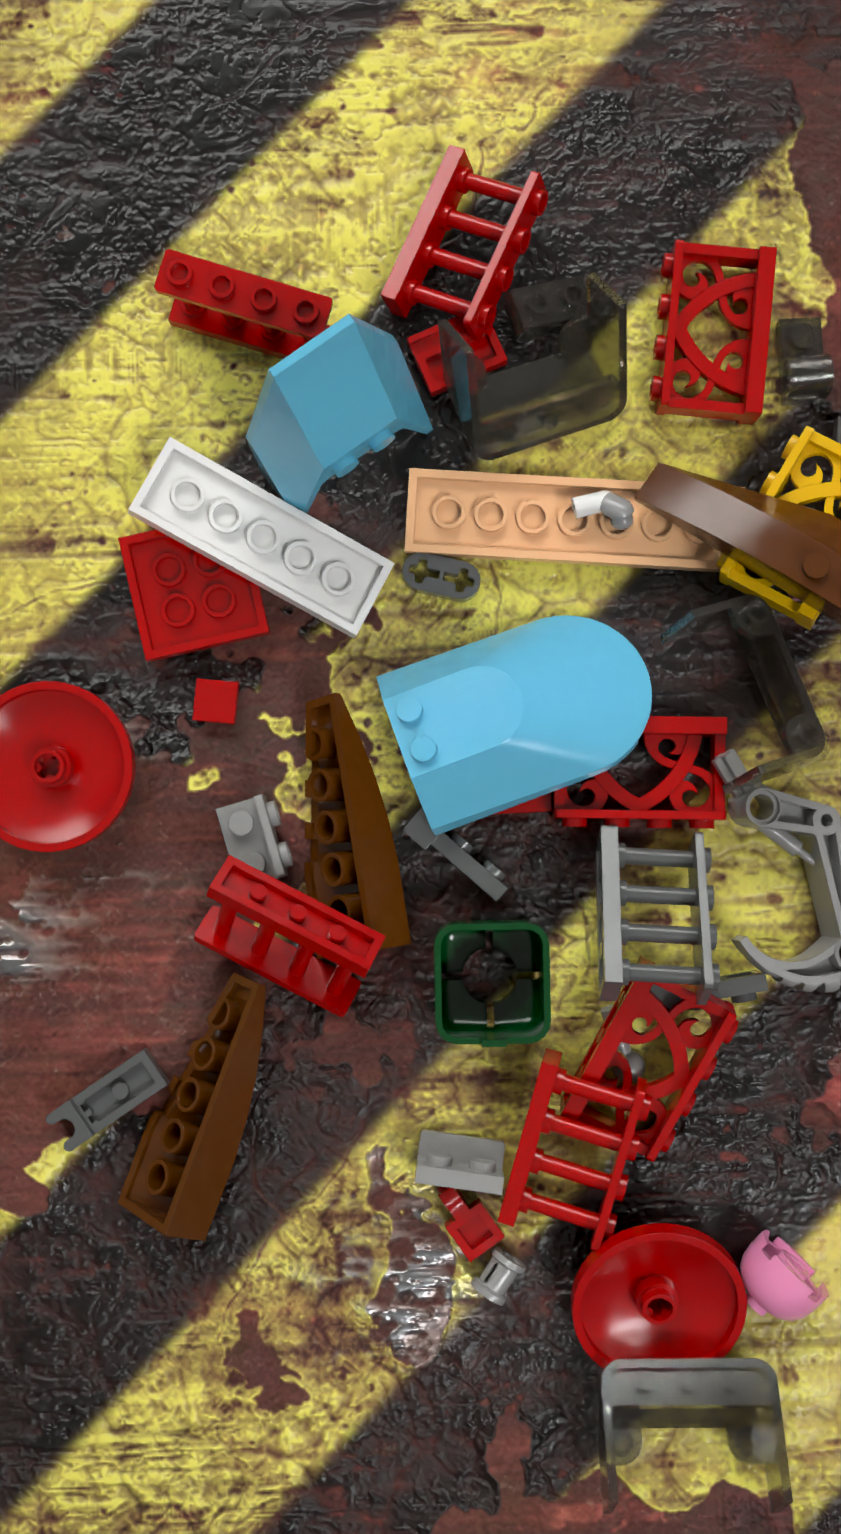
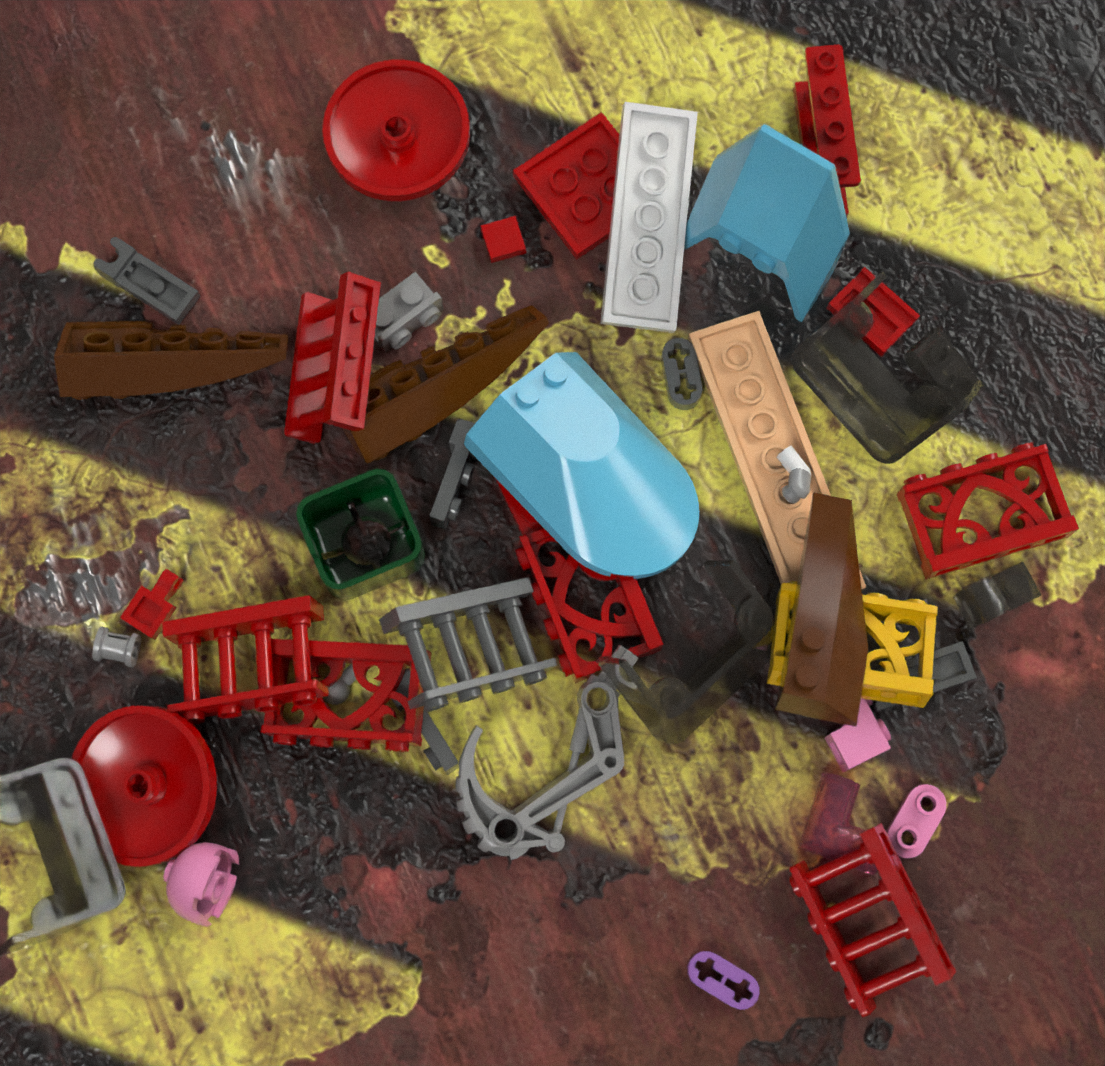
camera: 60 degrees right, 10 degrees down
red fence [380,145,548,342] -> none
light grey bracket [415,1129,505,1195] -> none

